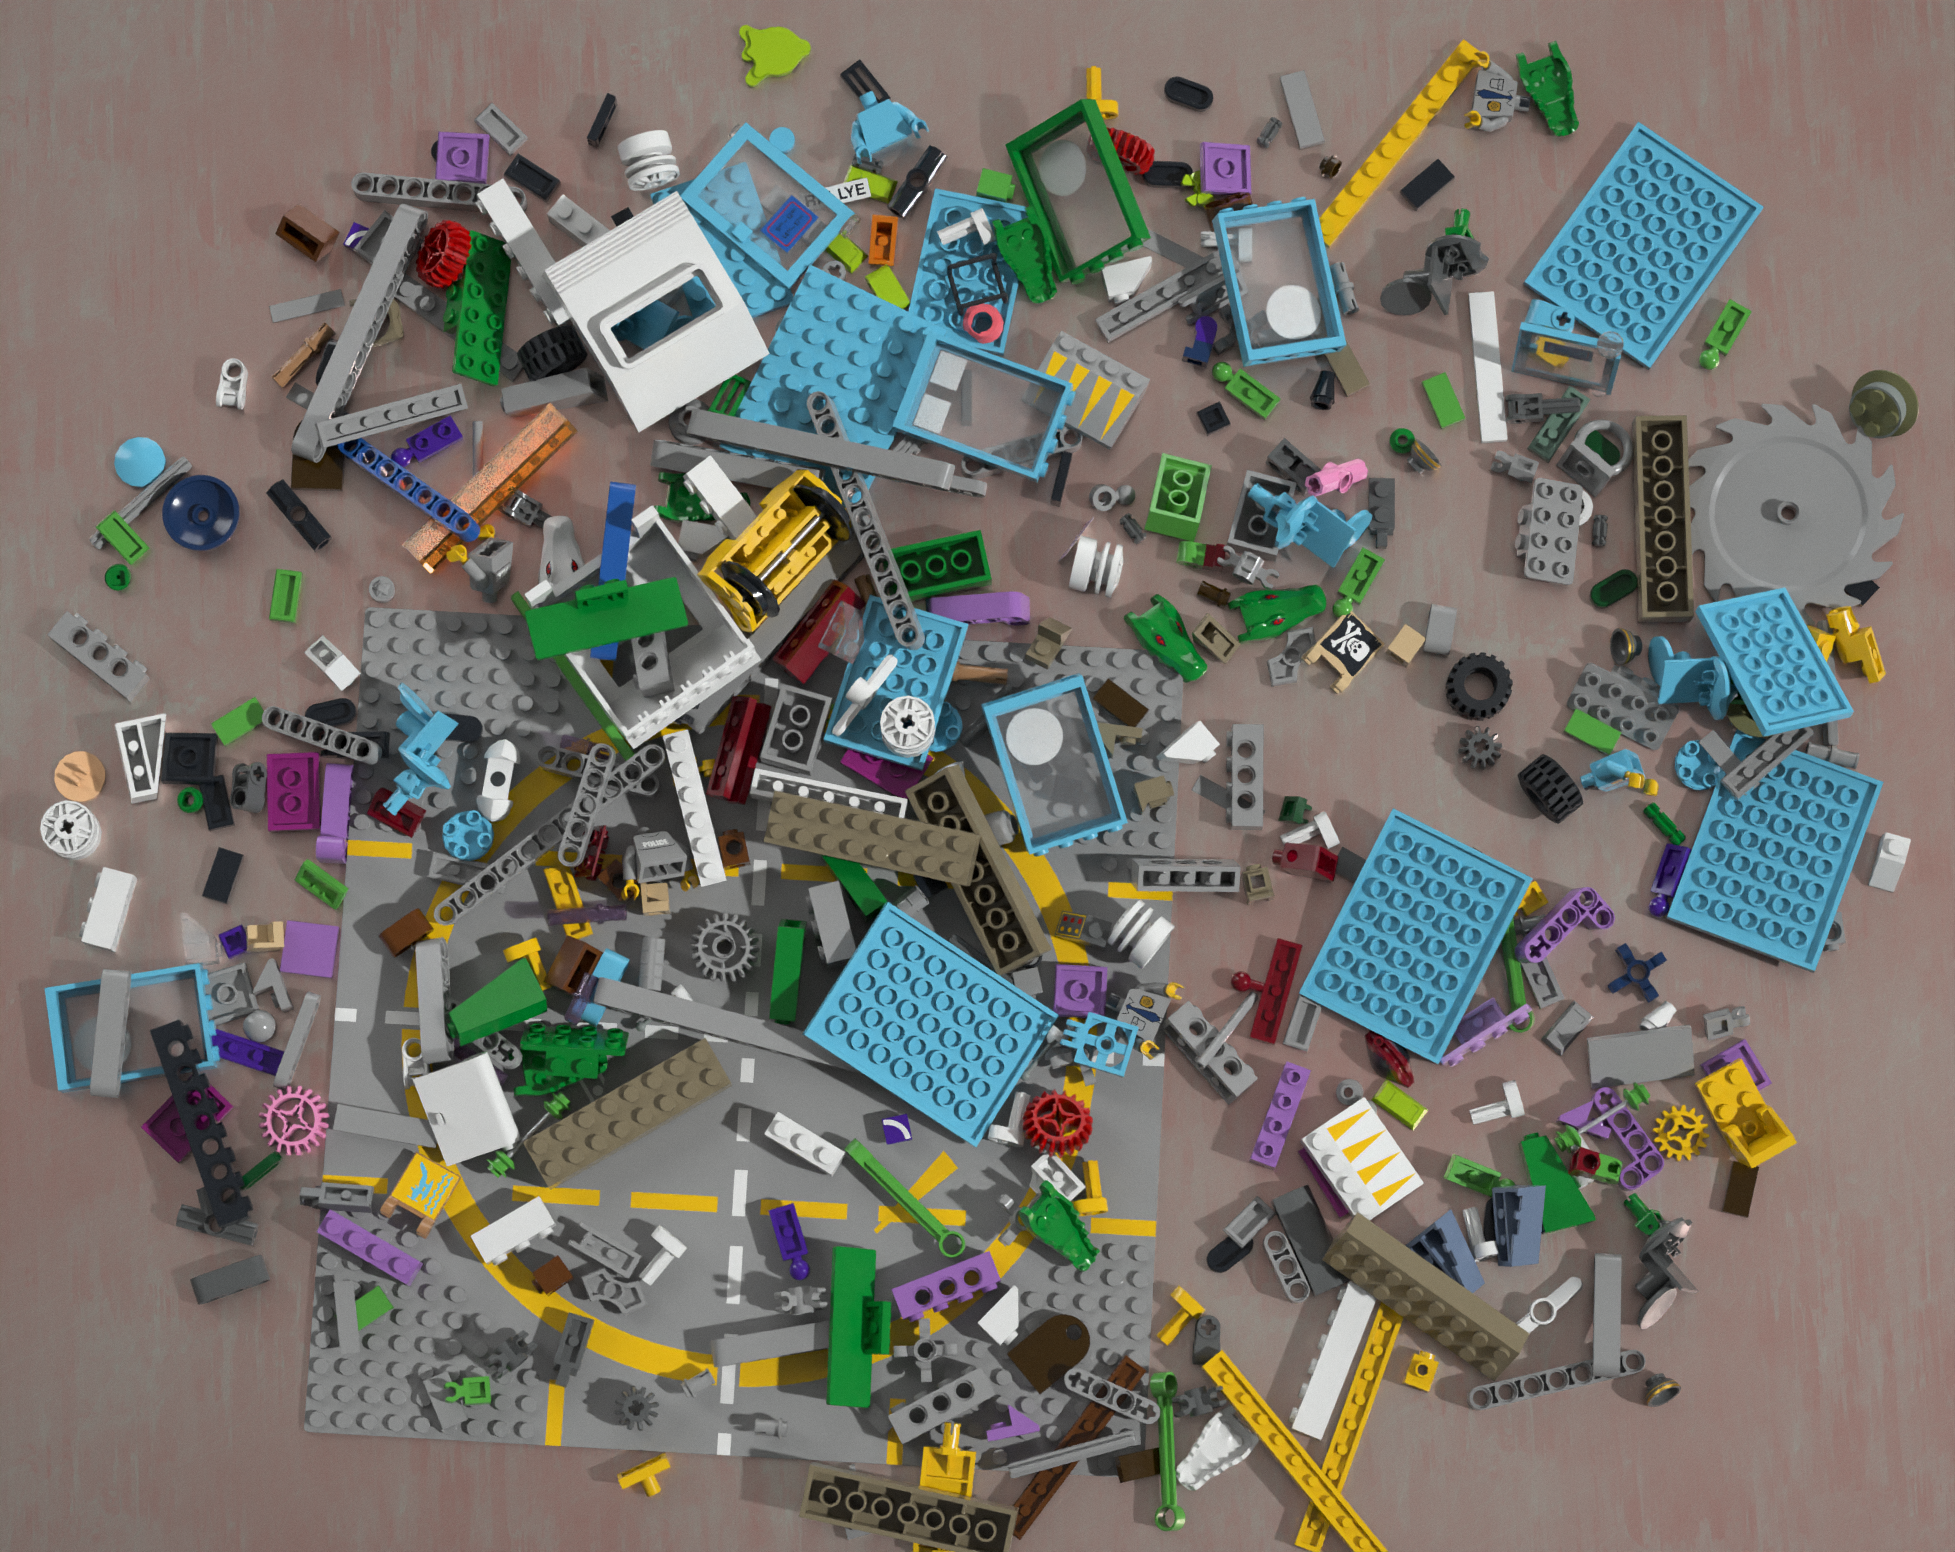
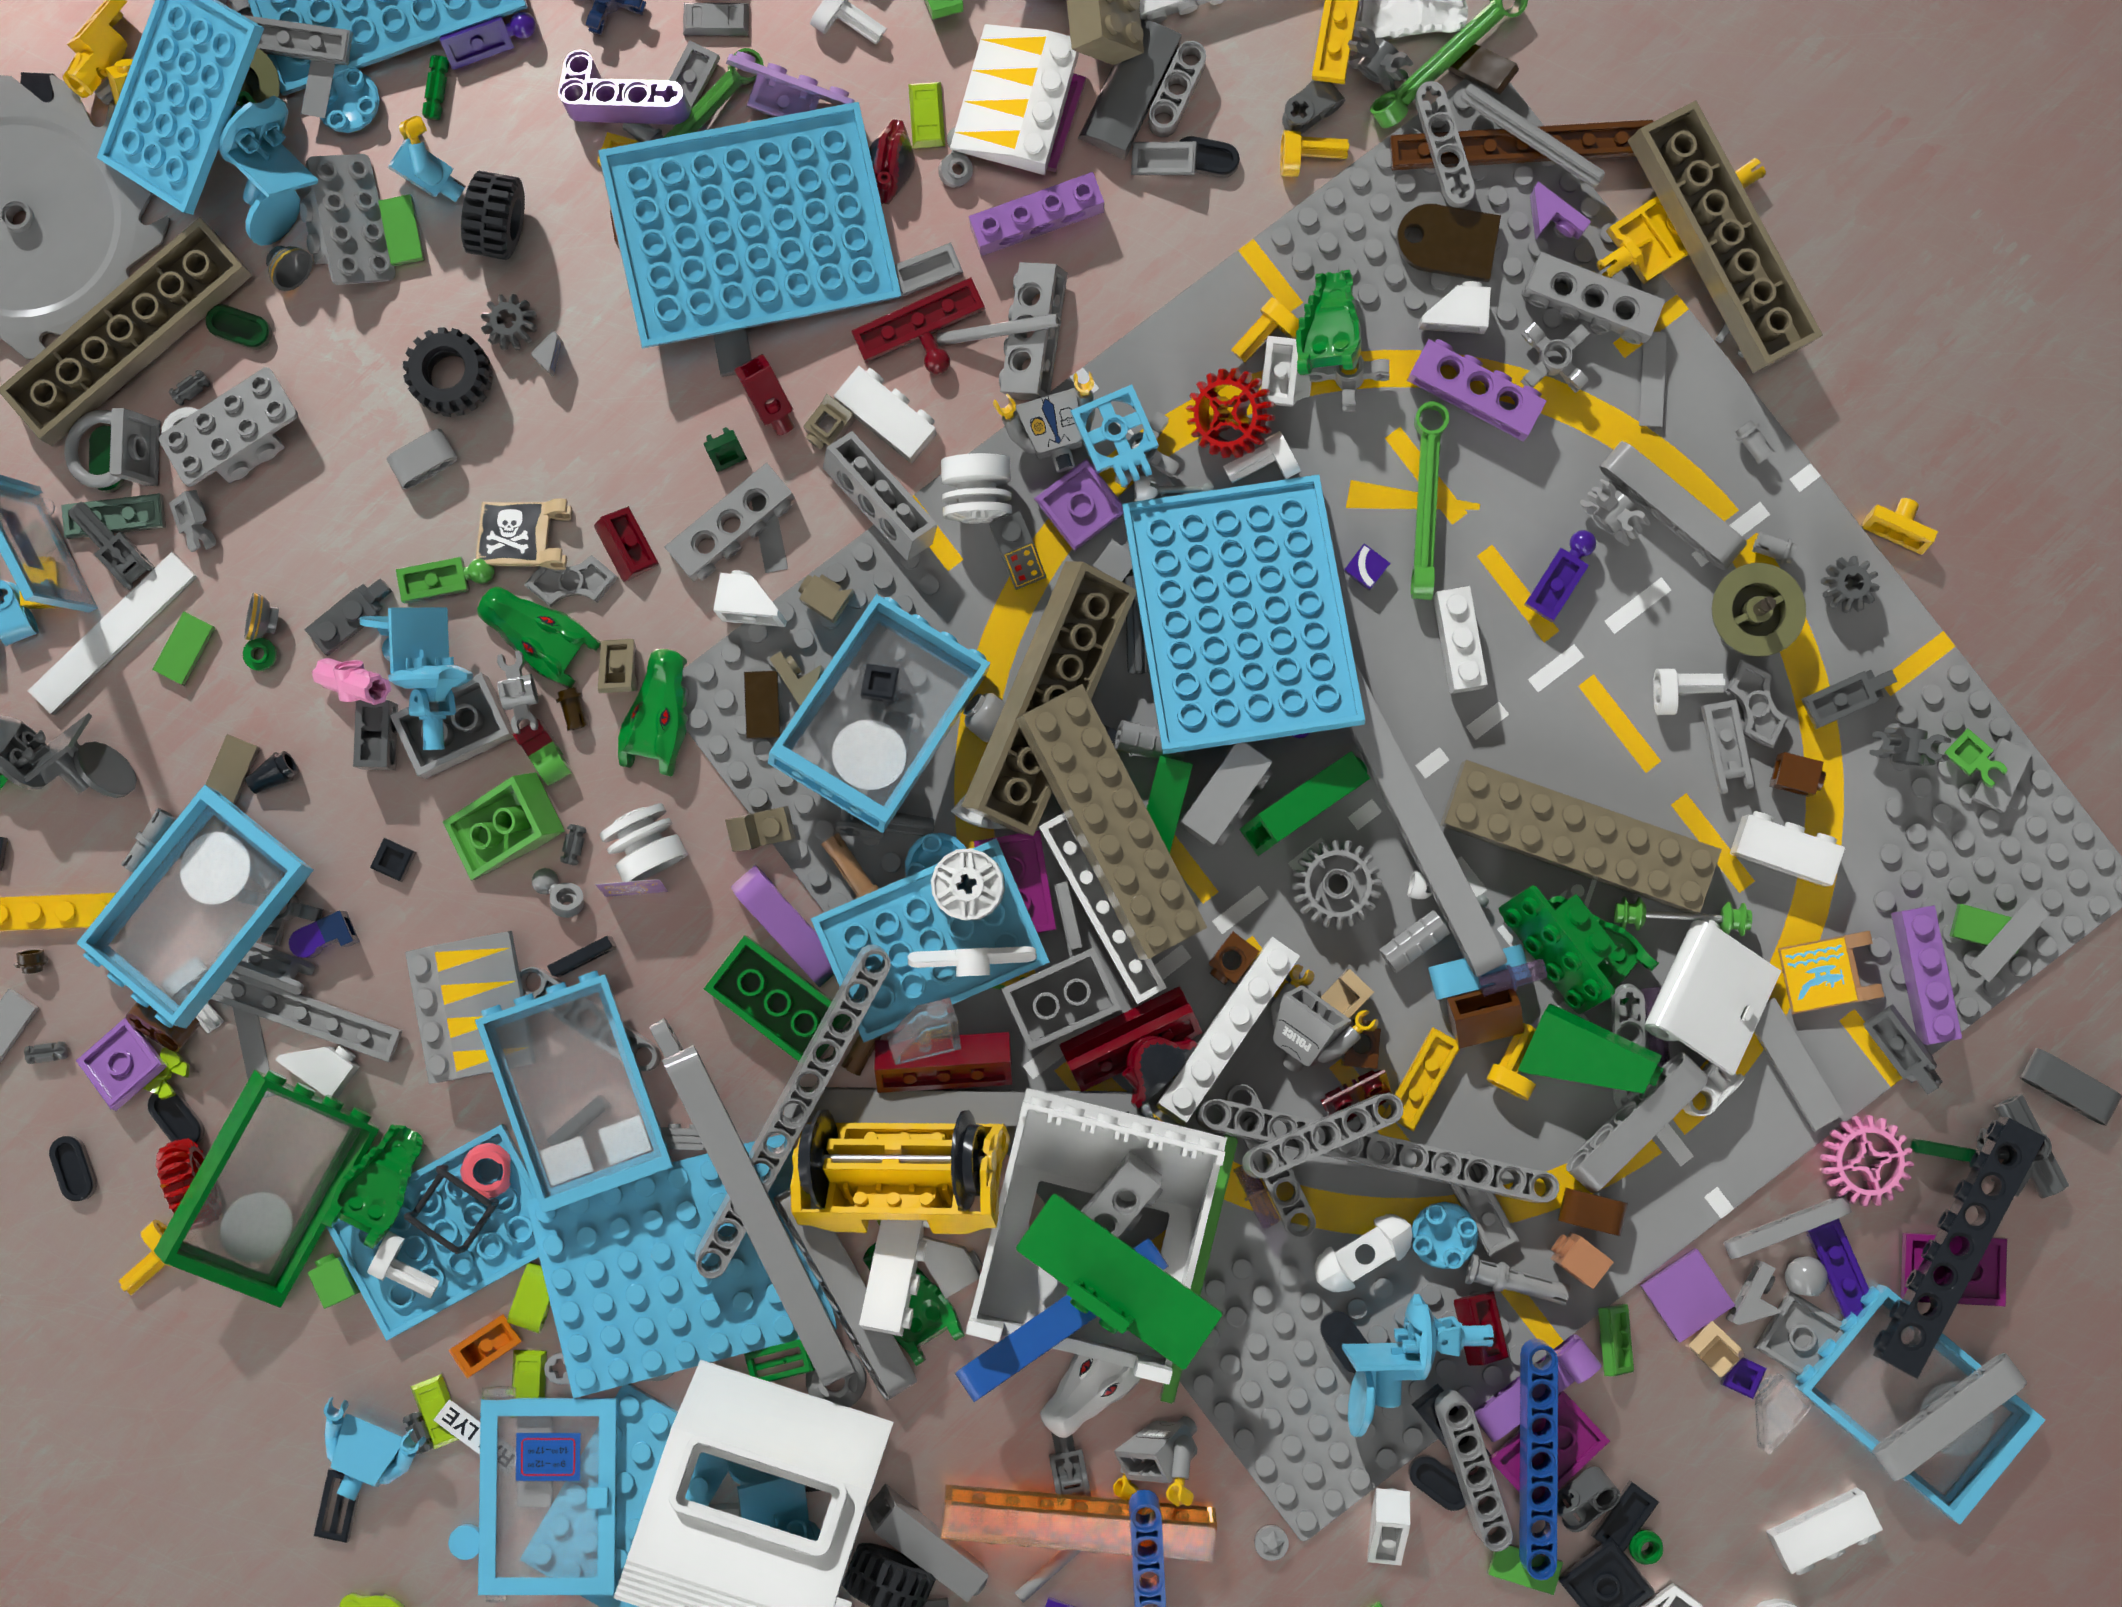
camera: 125 degrees left, 5 degrees up
black tile [202,847,244,905] -> none
clear purple pin [547,904,627,926] -> none
green bracket [826,1246,891,1408] -> none
black piece [887,145,948,220] -> none
bright green plate [1212,362,1281,420] -> none
white piece [1280,811,1340,849] -> none
tan panel [1386,624,1425,668] -> none
none -> light grey slope [531,331,562,376]
none -> dark red slope [594,506,659,582]
none -> white brick [834,366,937,464]
none -> black tile [860,663,901,704]
none -> light grey tile [1054,882,1083,951]
none -> hat [1122,1035,1198,1109]
none -> light grey pin [1465,1254,1570,1306]
none -> blue beam [1519,1338,1558,1580]
none -> nougat brick [1550,1232,1614,1289]
none -> olive piece [1711,563,1806,657]

